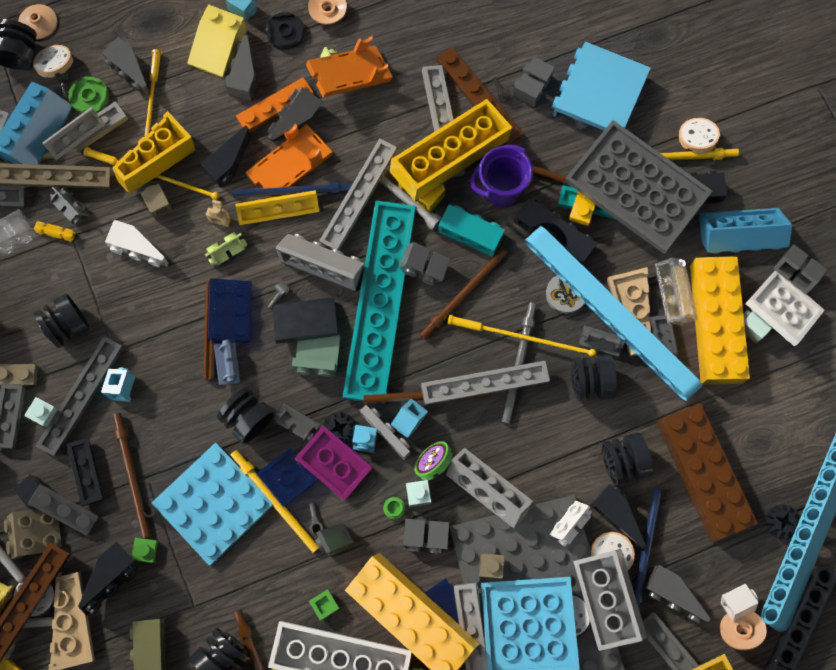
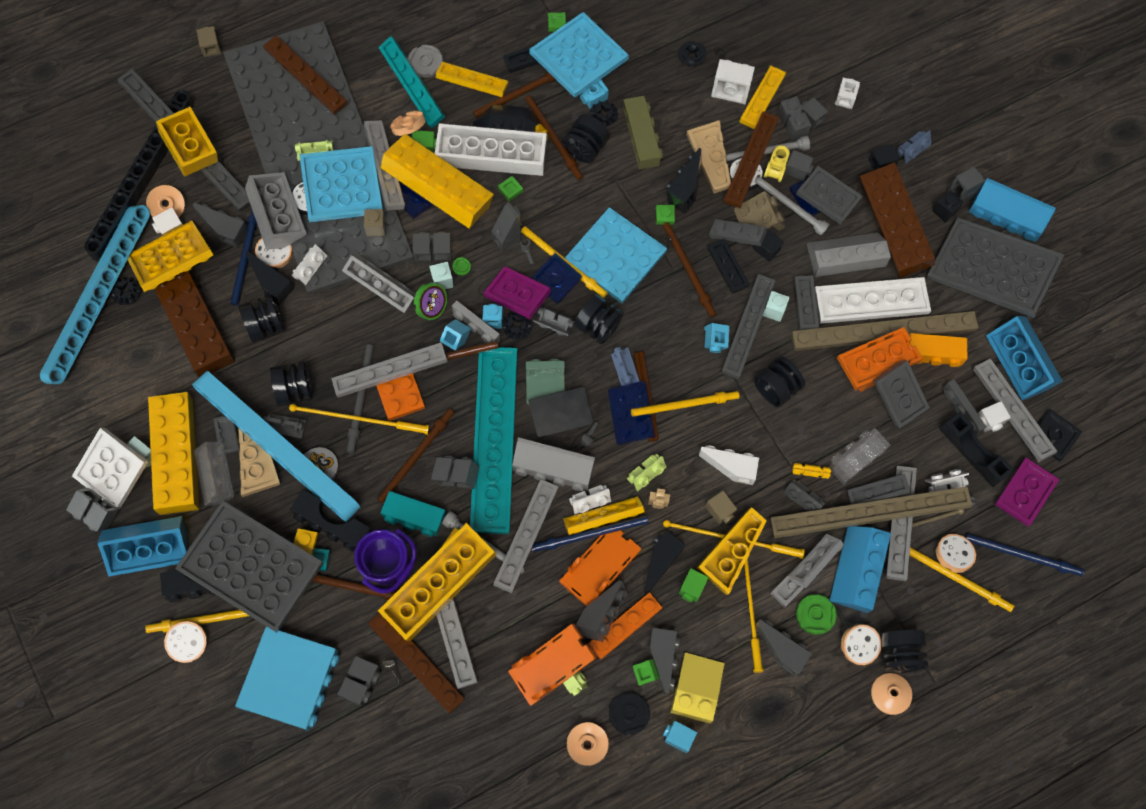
camera: 170 degrees right, 5 degrees down
none -> yellow plate [127,220,213,292]
none -> orange plate [376,373,425,421]
none -> white hinge [569,485,611,515]
none -> yellow bar [631,391,740,417]
none -> bright green plate [633,659,659,686]
none -> bright green brick [679,568,709,603]

